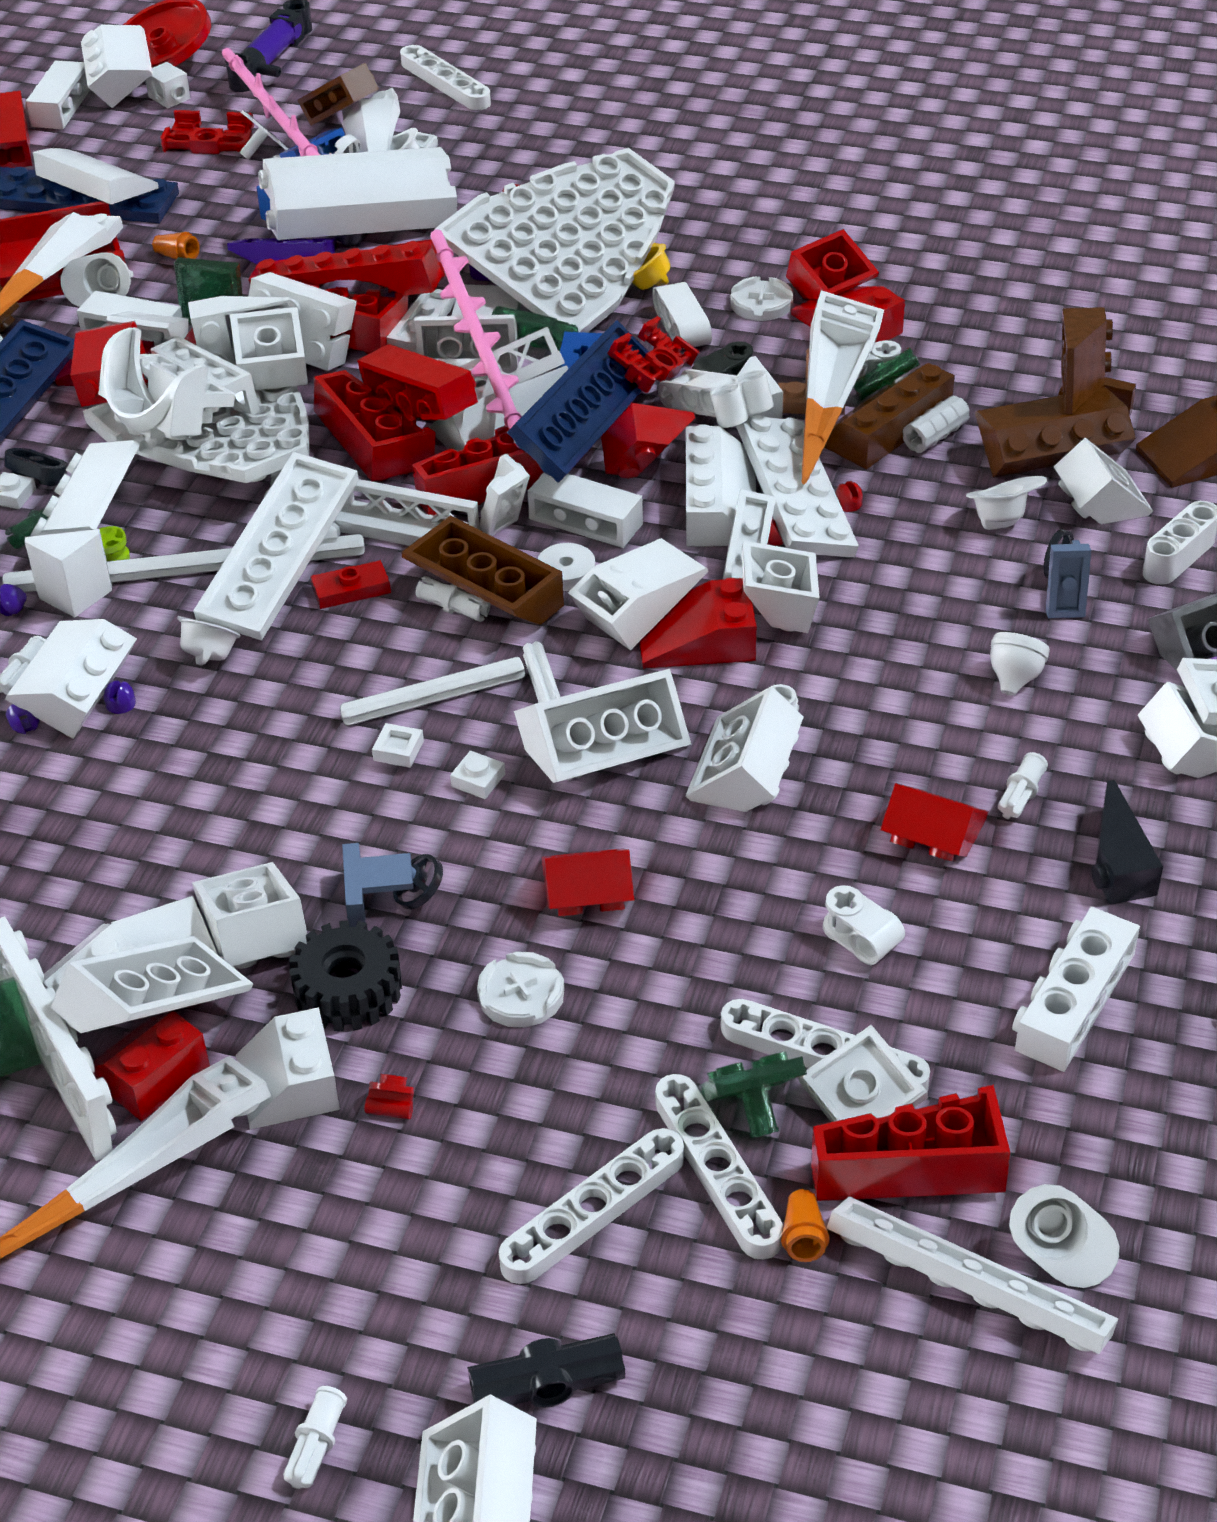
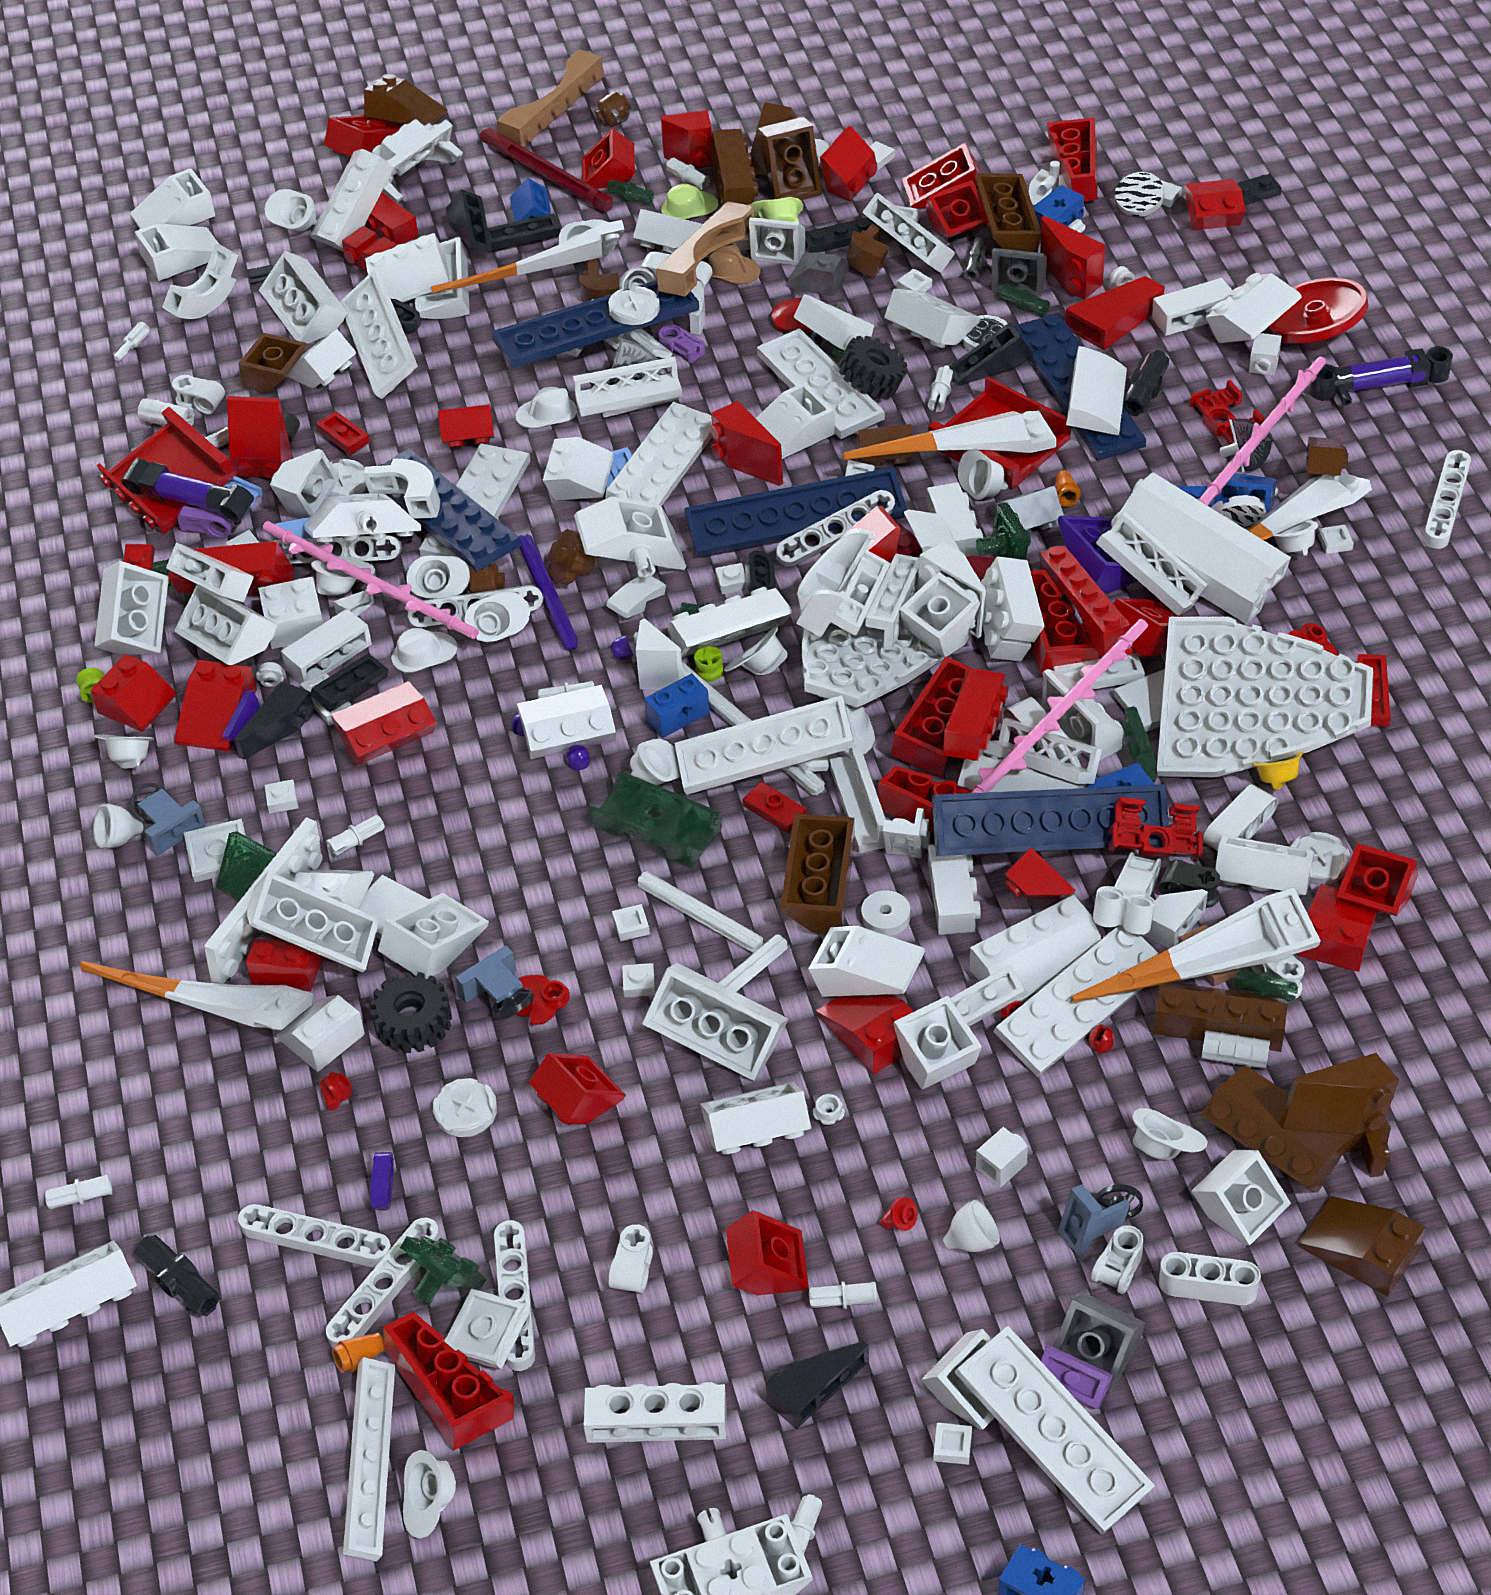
camera: 60 degrees right, 5 degrees up
none -> white axle [326,815,385,857]
none -> dark purple beam [370,1152,394,1209]
none -> red plate [510,975,570,1025]
none -> clear green piece [589,770,722,868]
none -> blue brick [644,673,710,739]
none -> white piece [724,627,788,675]
none -> white beam [776,490,895,567]
none -> red plate [880,1197,918,1231]
none -> white brick [976,1127,1028,1188]
none -> slope [988,486,1064,538]
none -> white piece [1091,1225,1143,1295]
none -> white fence [1096,512,1208,616]
none -> black piece [1123,350,1170,416]
none -> white brick [1215,835,1314,896]

